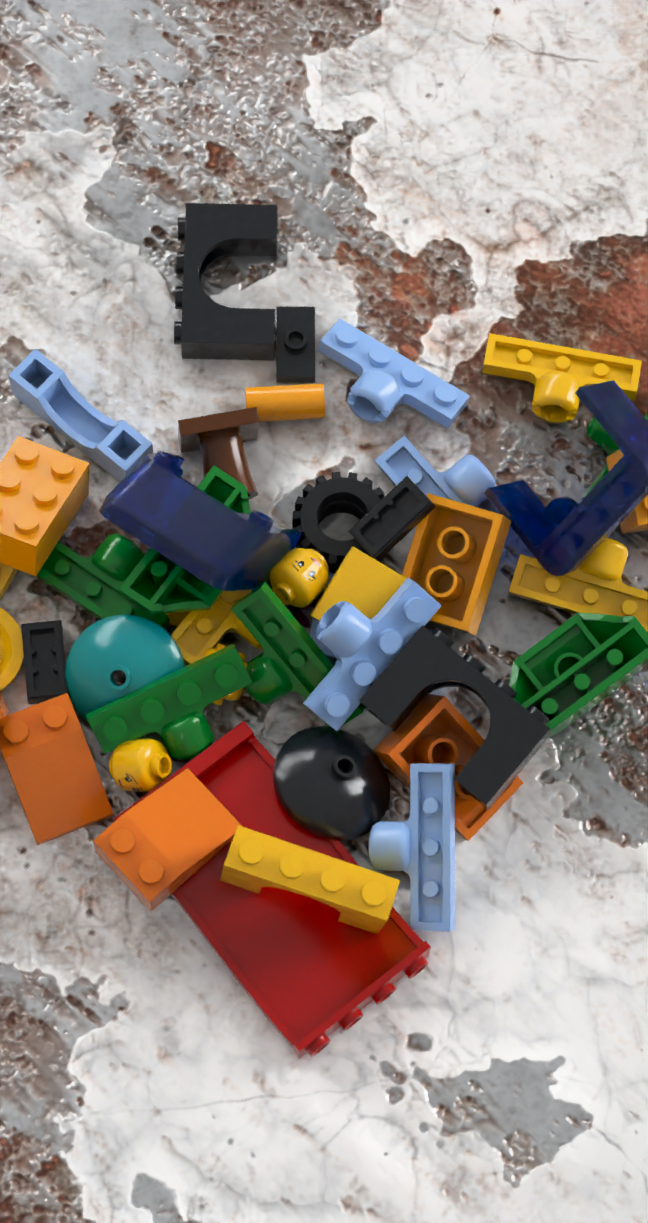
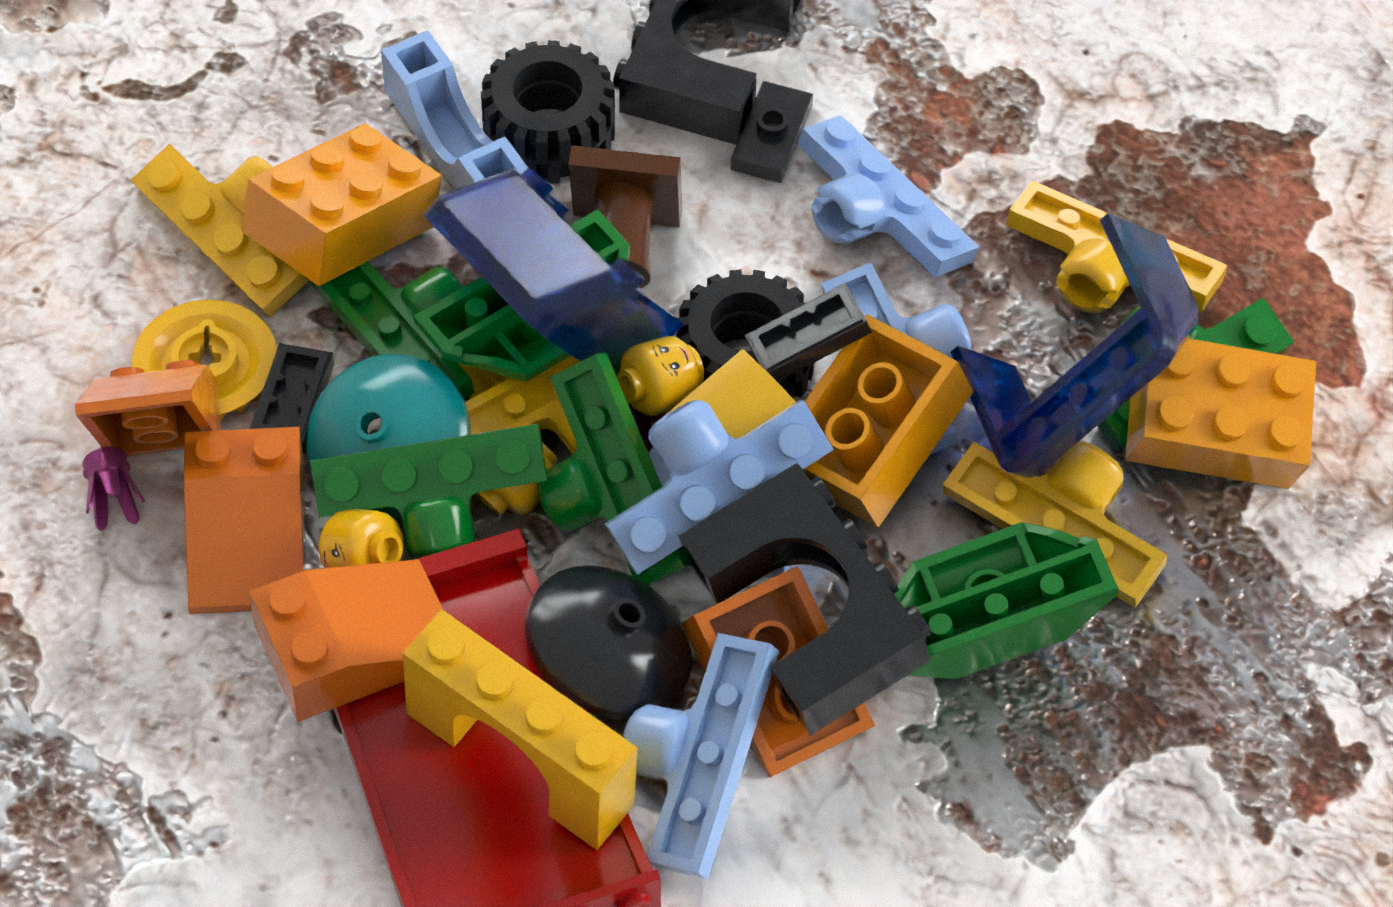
camera: 20 degrees right, 15 degrees down
light orange piece [245,383,325,422] -> none
none -> black tyre [481,40,615,184]

